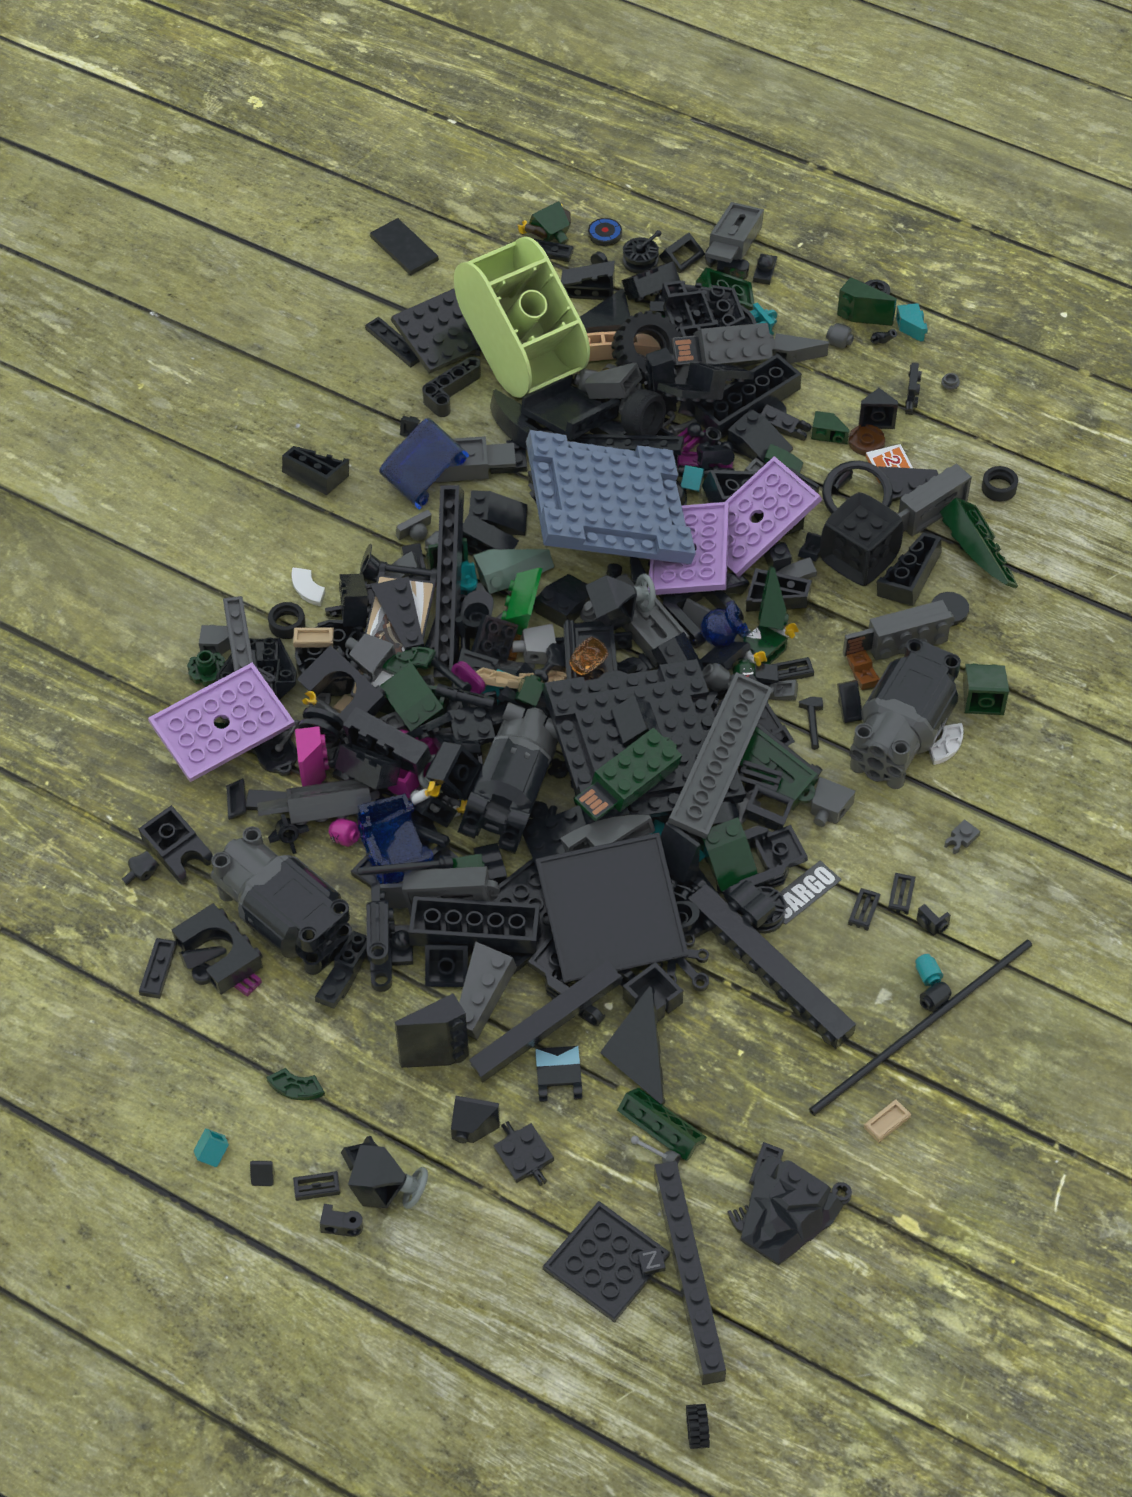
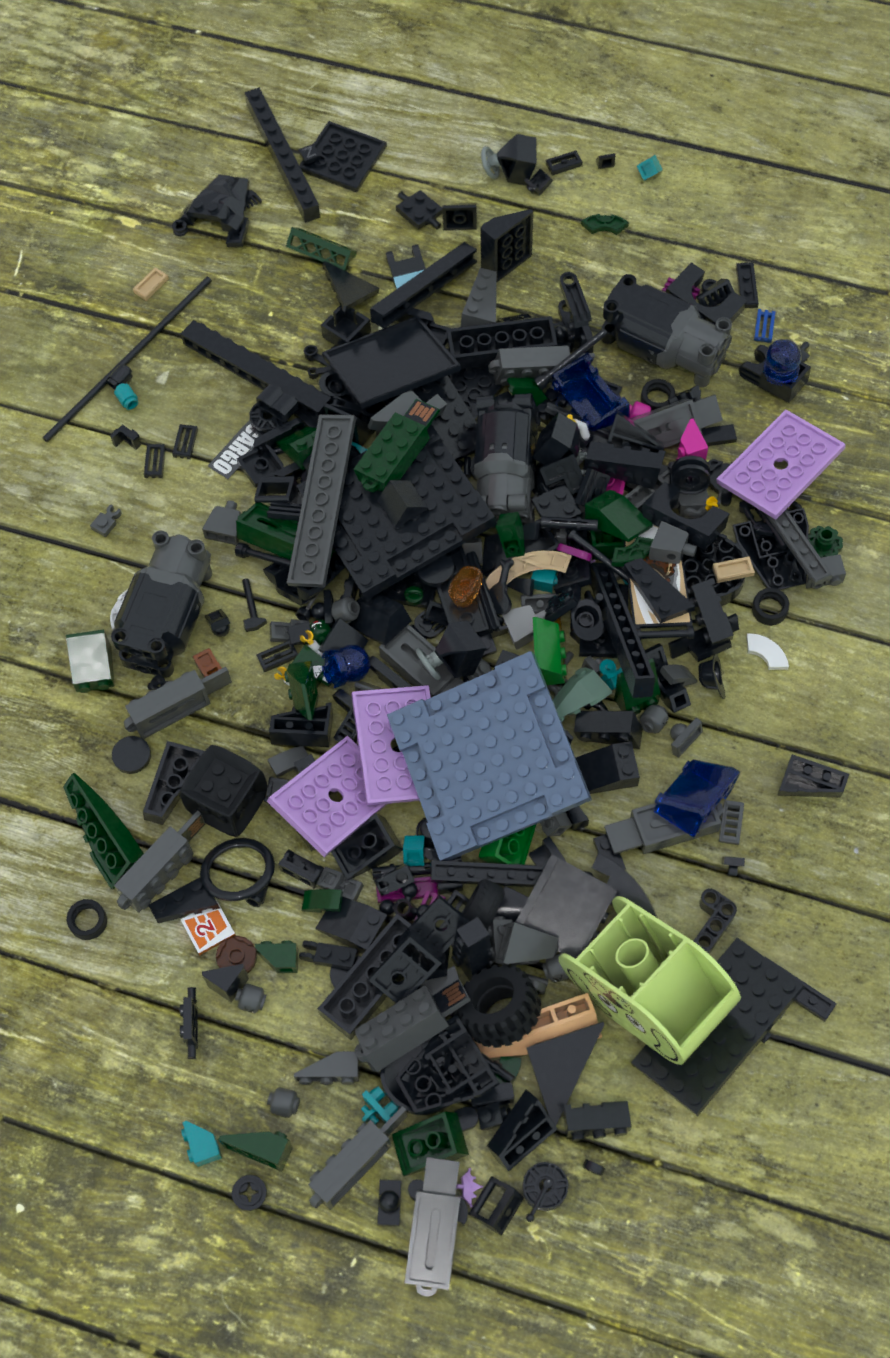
camera: 170 degrees right, 10 degrees up
black tile [226,778,247,820] -> none
black slope [315,931,367,1009] -> none
black leg [320,1204,363,1237] -> none
black tile [370,218,439,275] -> none
dark green torso [517,201,571,244] -> none
black tile [532,238,574,262] -> none
black tile [588,218,622,246] -> none
hinge [631,1136,681,1165] -> none
black tyre [686,1404,710,1449] -> none
black arm [870,329,897,344] -> none
dark grey plate [941,373,960,390] -> none
none -> dark grey head [235,984,267,1013]
none -> dark grey piece [308,1106,408,1210]
none -> lavender piece [456,1168,483,1208]
none -> black tyre [641,379,675,411]
none -> blue tile [754,309,776,343]
none -> clear blue tile [763,339,802,386]

